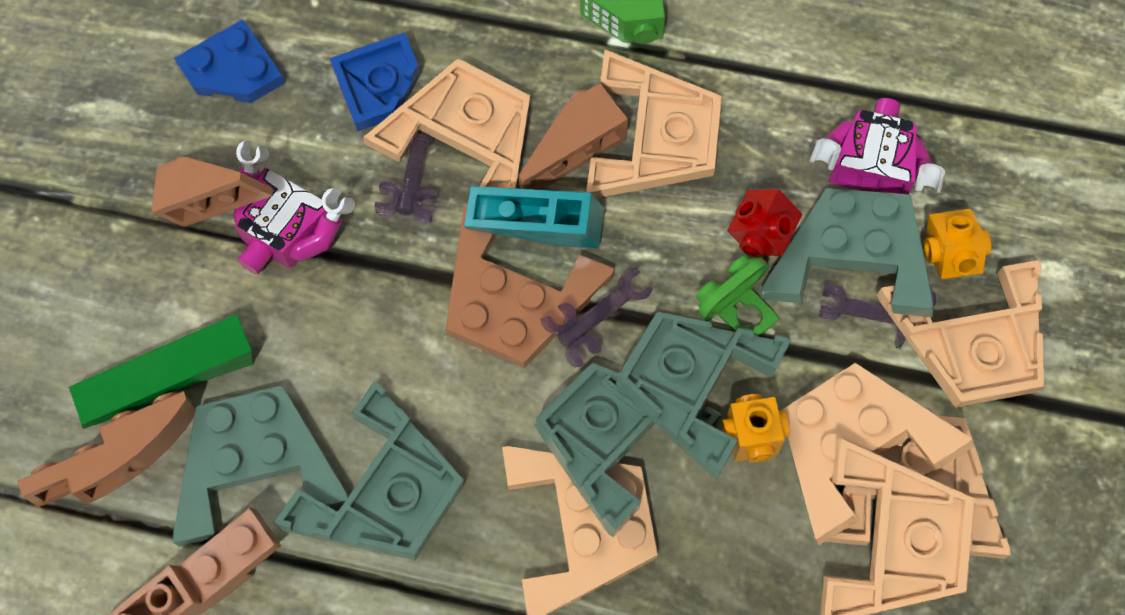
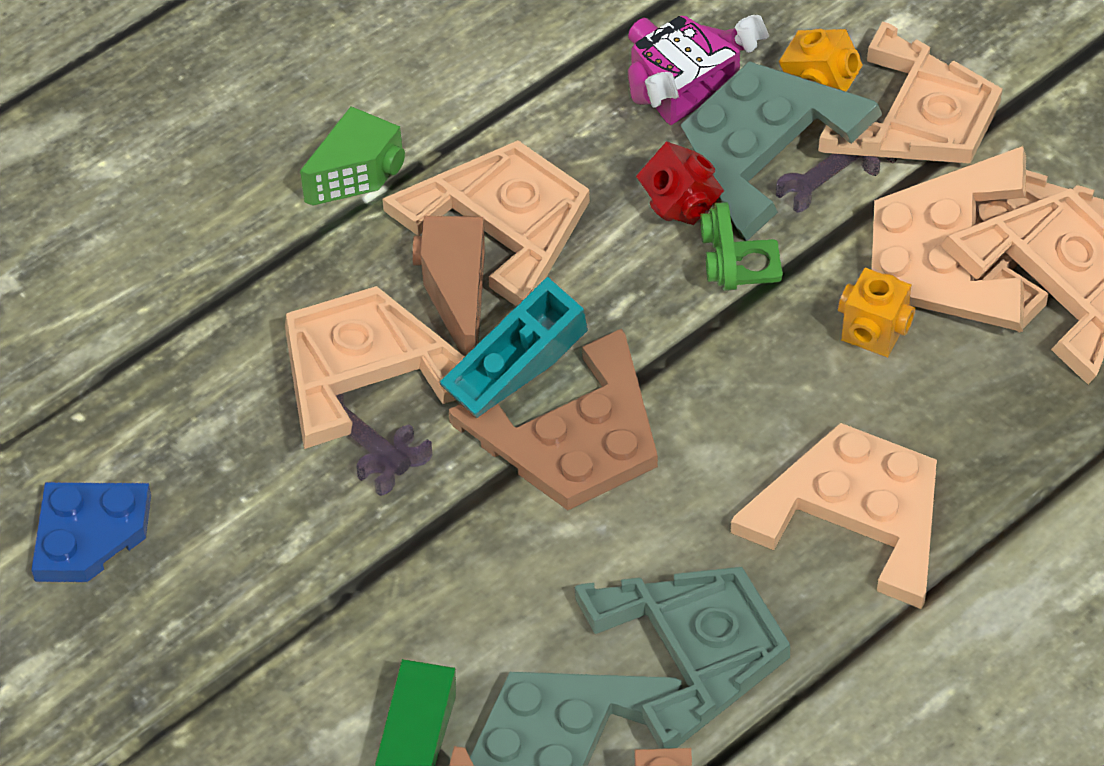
camera: 55 degrees left, 15 degrees down
nougat slope [151,156,273,227] -> none
torso [234,141,355,275] -> none
blue plate [329,32,420,132] -> none
sand green wing [535,363,721,537] -> none
clear purple bar [540,268,653,368] -> none
sand green wing [616,312,791,480] -> none

